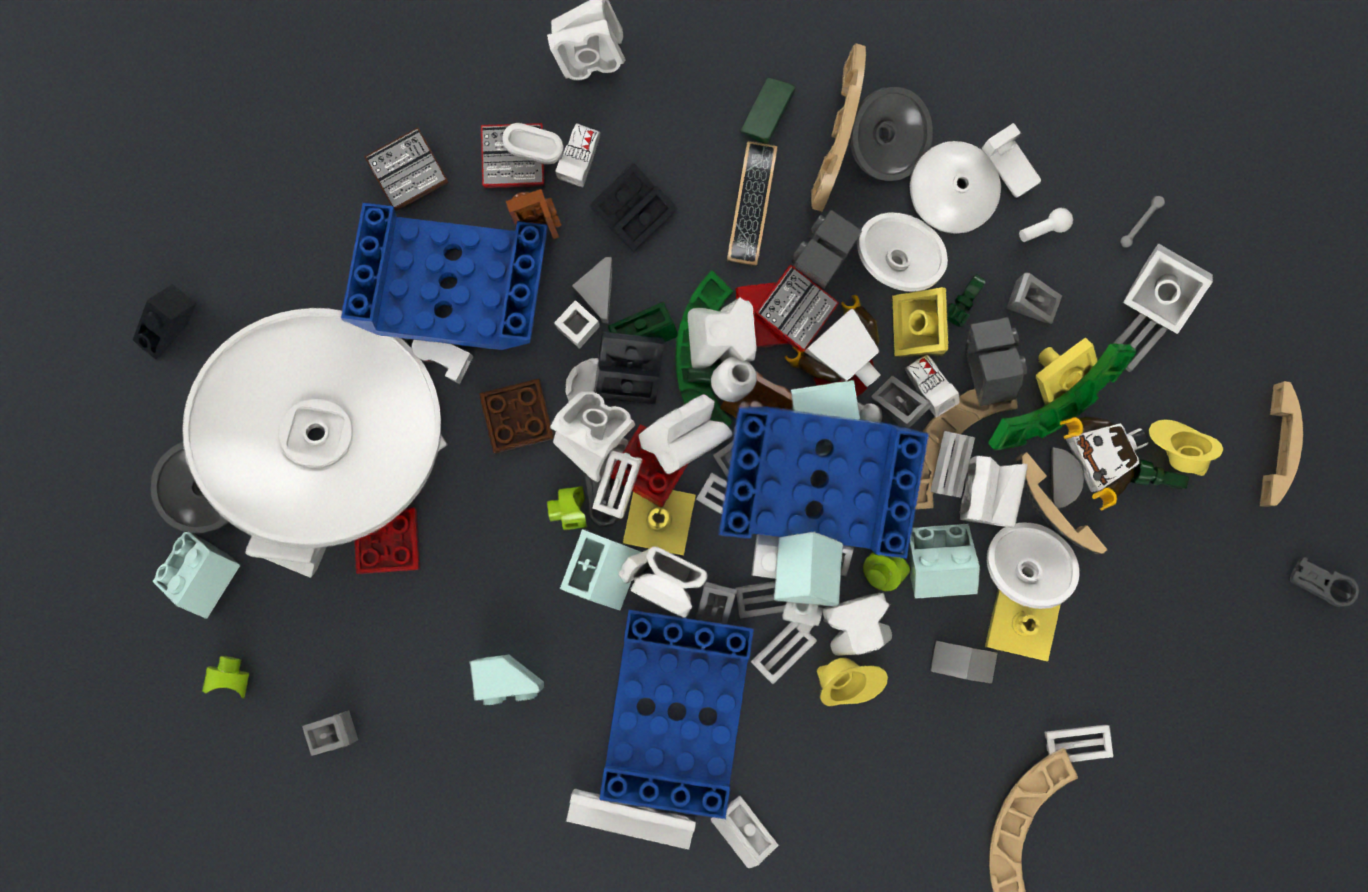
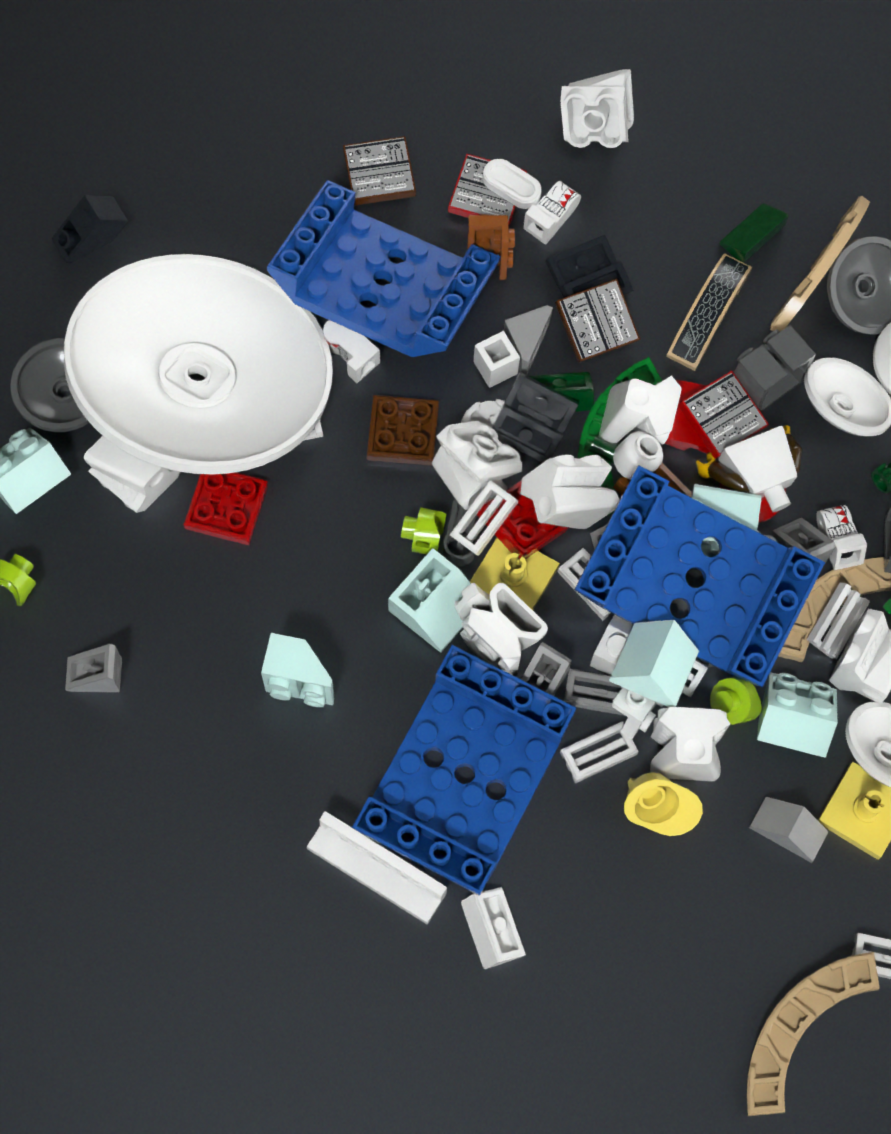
camera: 15 degrees right, 15 degrees down
light yellow slope [892,287,948,357] -> none
none -> light grey tile [555,279,640,363]

